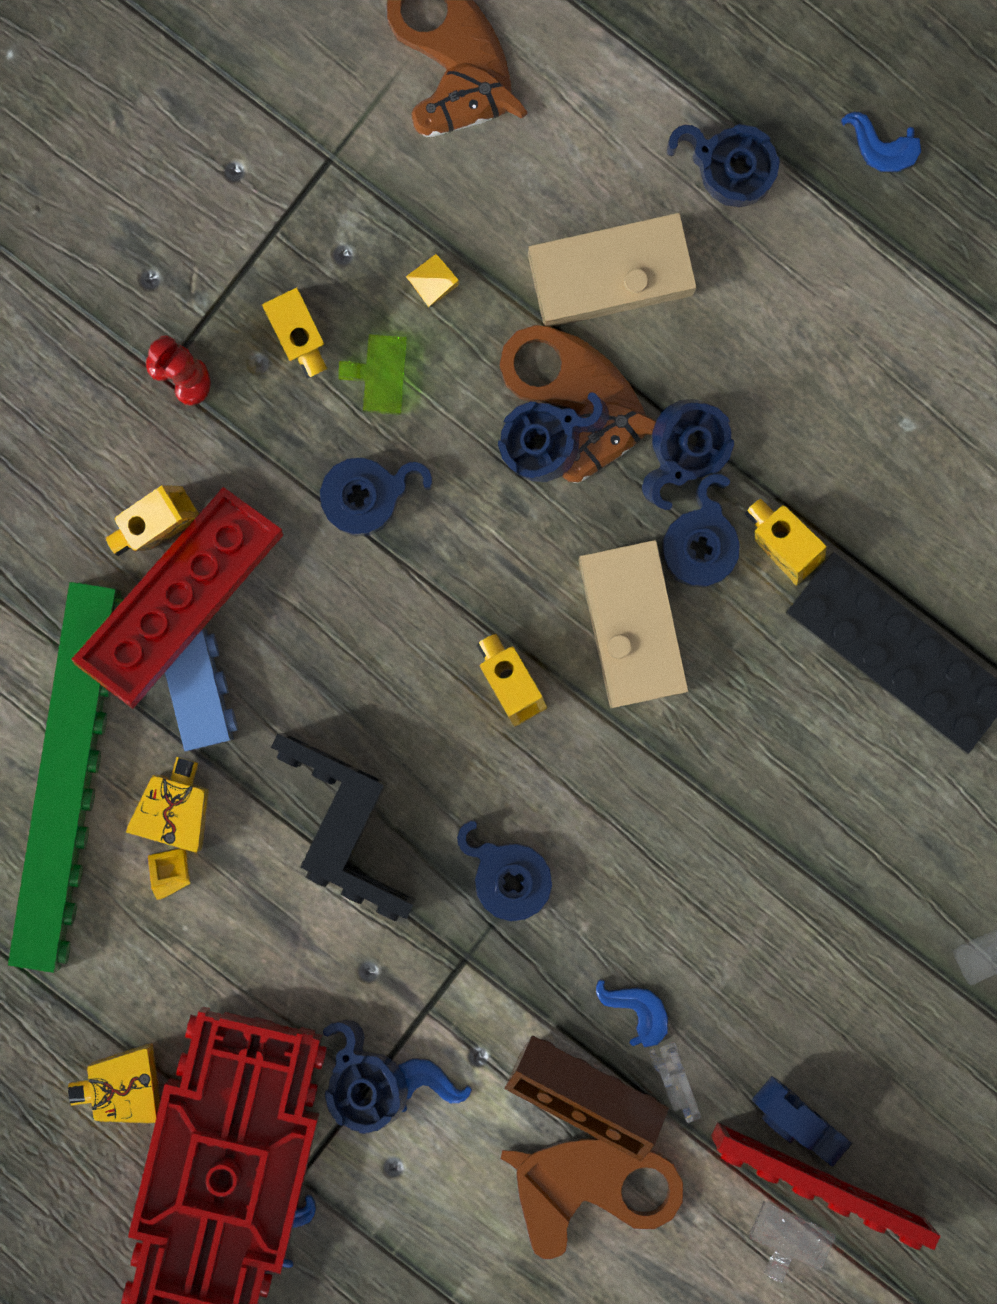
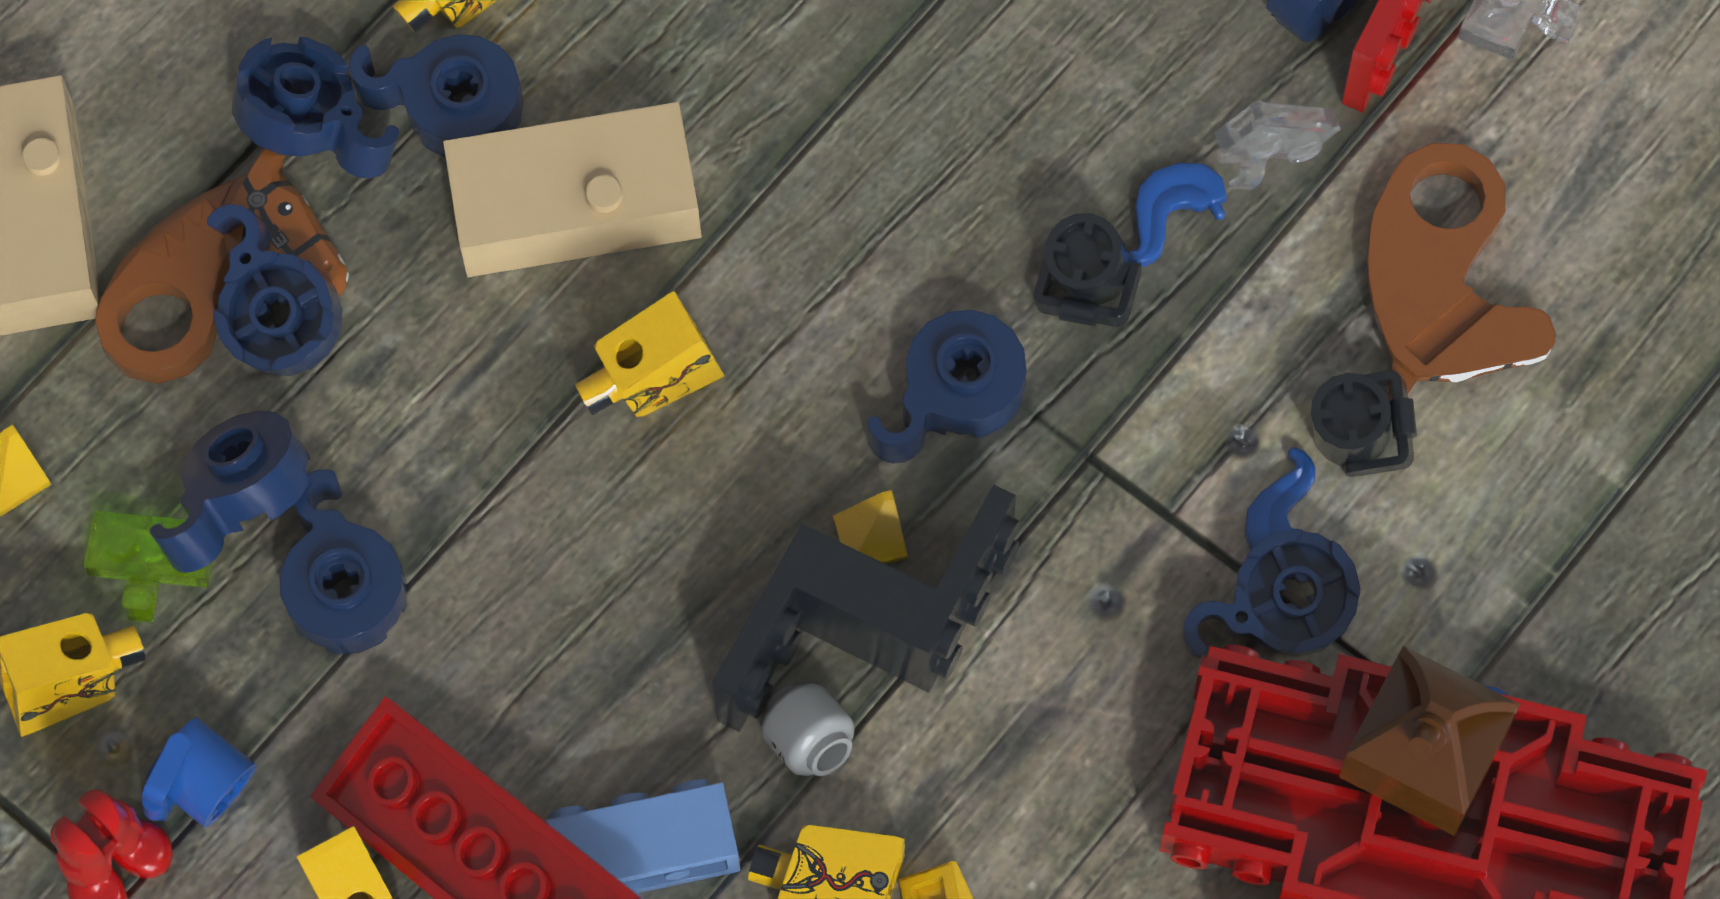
camera: 80 degrees left, 20 degrees down
reddish brown brick [504,1035,669,1161] -> none
none -> blue piece [142,717,257,828]
none -> dark blue piece [150,410,311,573]
none -> light grey head [762,683,854,776]
none -> yellow slope [833,490,908,564]
none -> black piece [1034,213,1142,327]
none -> black piece [1311,371,1417,477]
none -> reddish brown piece [1339,646,1520,836]

